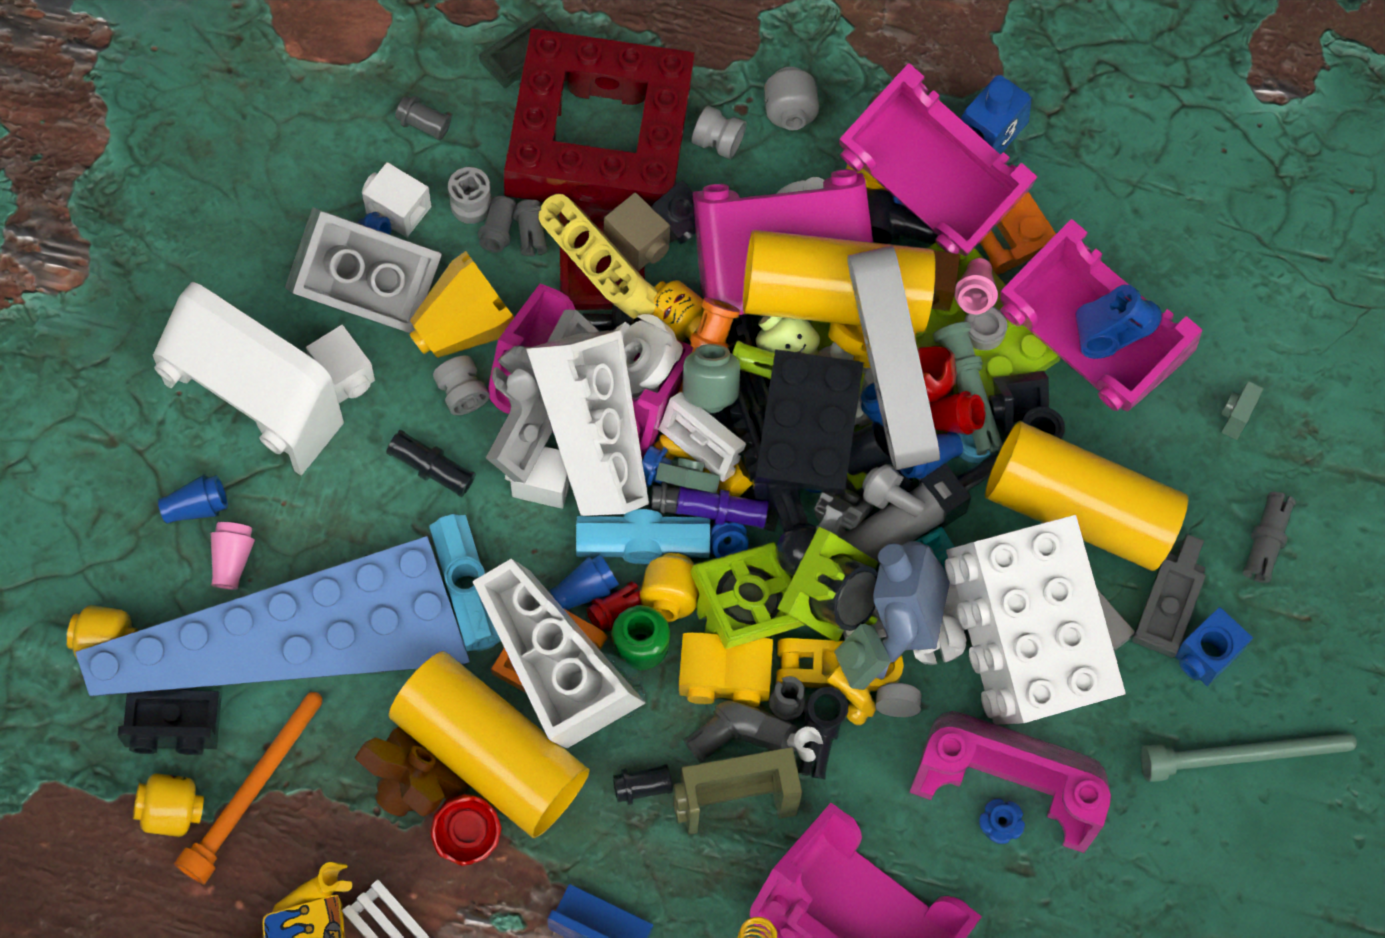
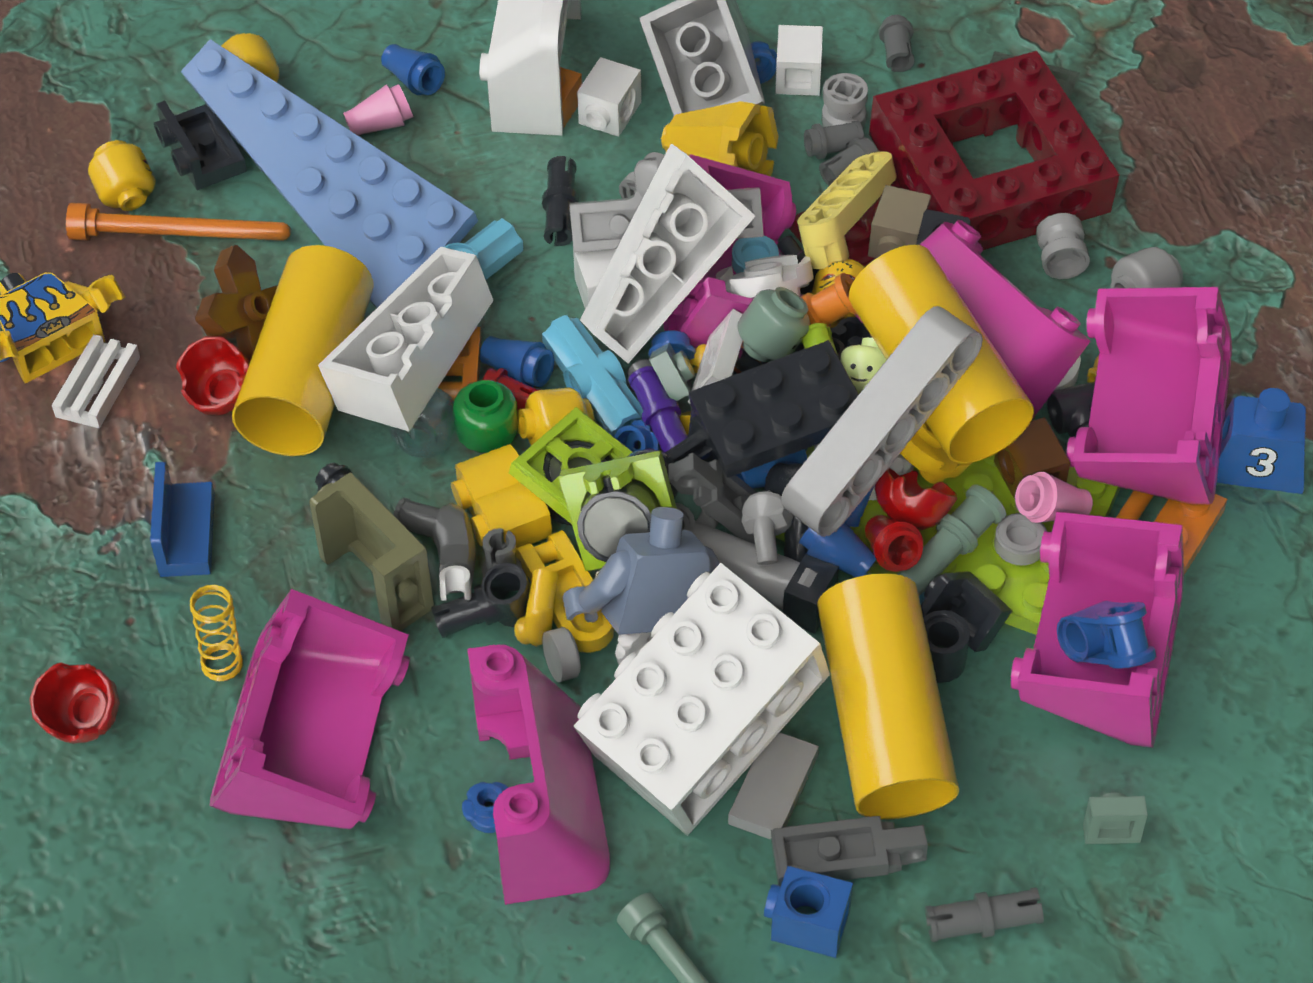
camera: 65 degrees right, 15 degrees down
sand green plate [834,624,891,690] -> none

